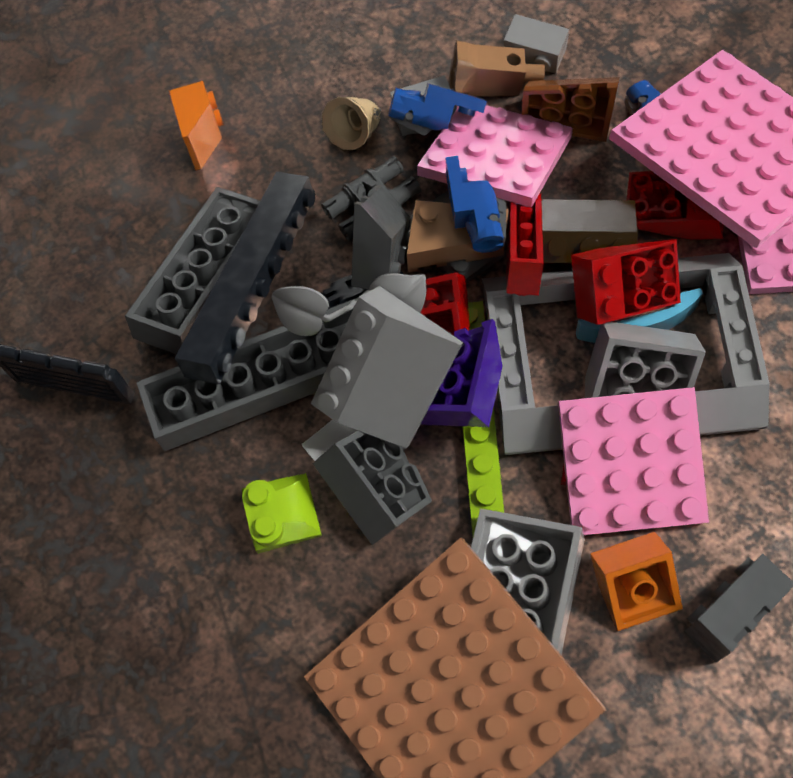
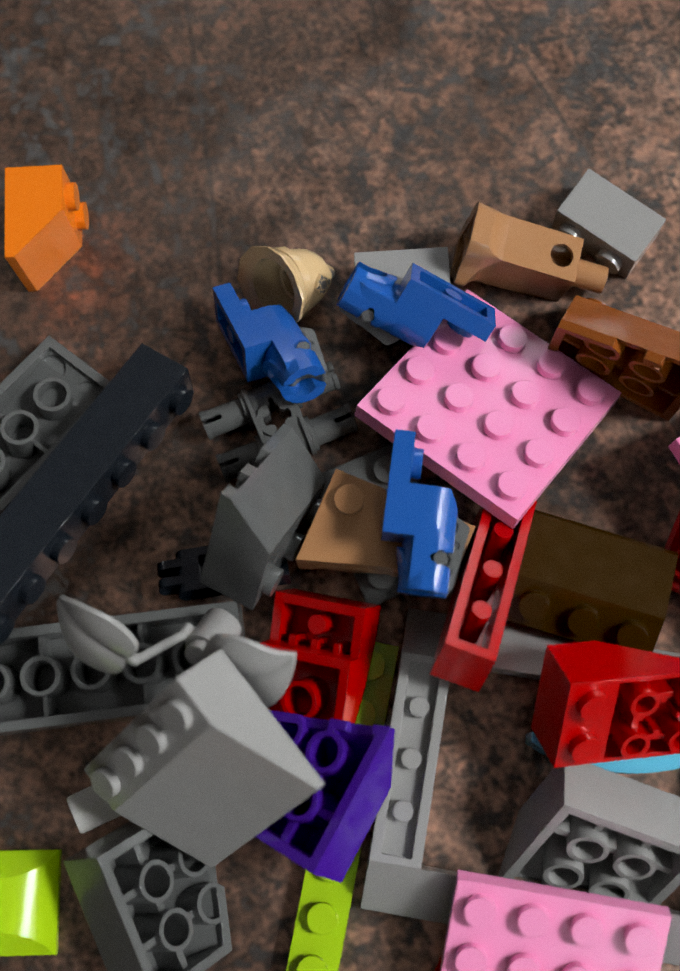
camera: 10 degrees right, 10 degrees up
none -> blue plate [212,282,327,403]

